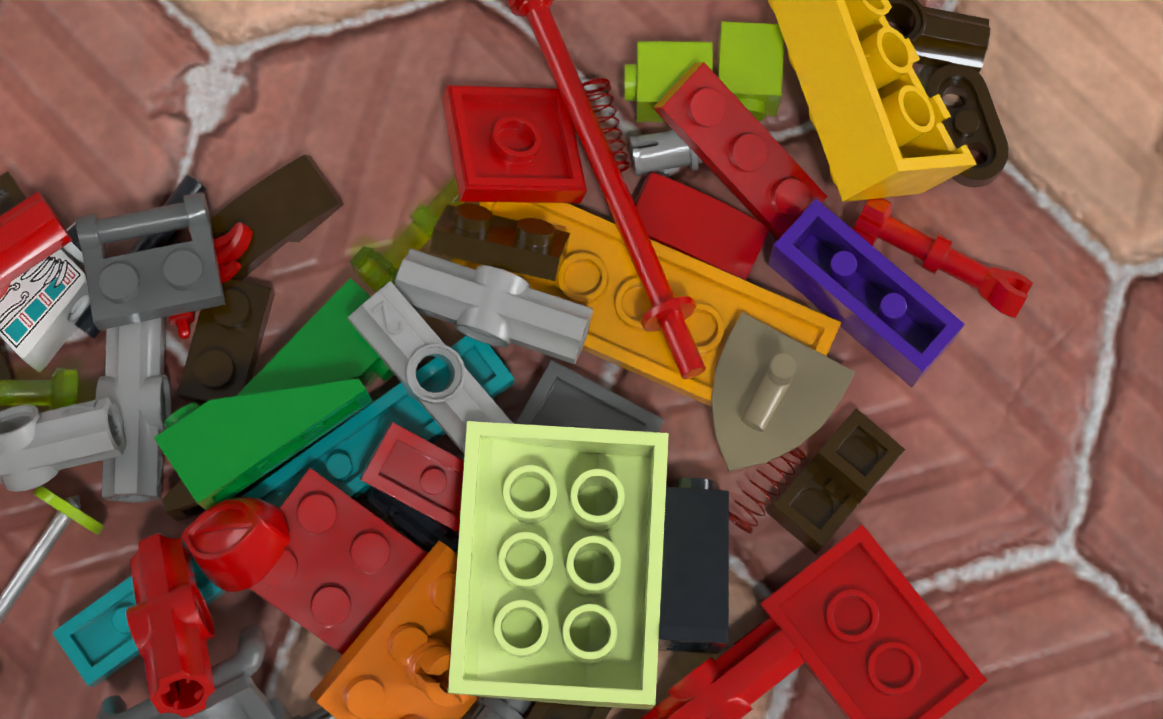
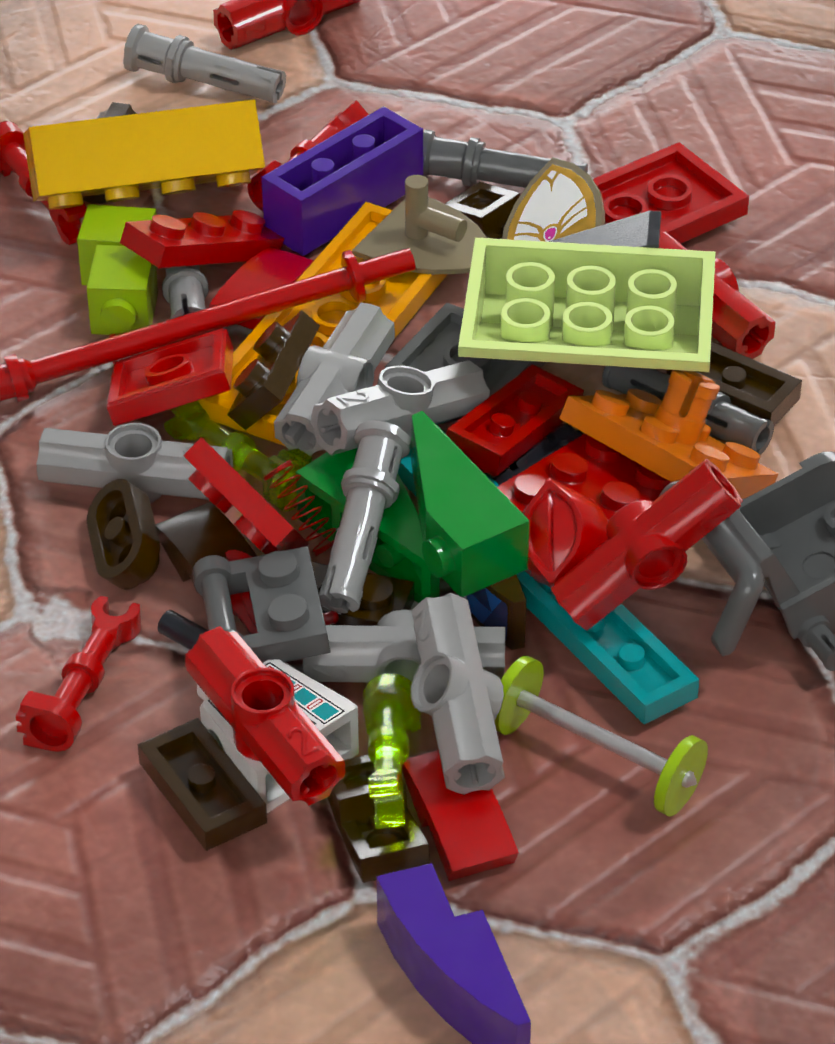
camera: 90 degrees left, 35 degrees down
none -> red piece [16,596,141,752]
none -> light grey piece [36,423,233,504]
none -> dark brown plate [87,479,160,590]
none -> light grey pin [123,24,286,103]
none -> red plate [183,437,309,555]
none -> red piece [263,460,336,557]
none -> light grey pin [319,420,412,613]
none -> dark grey pin [423,129,588,188]
none -> shield [502,157,605,242]

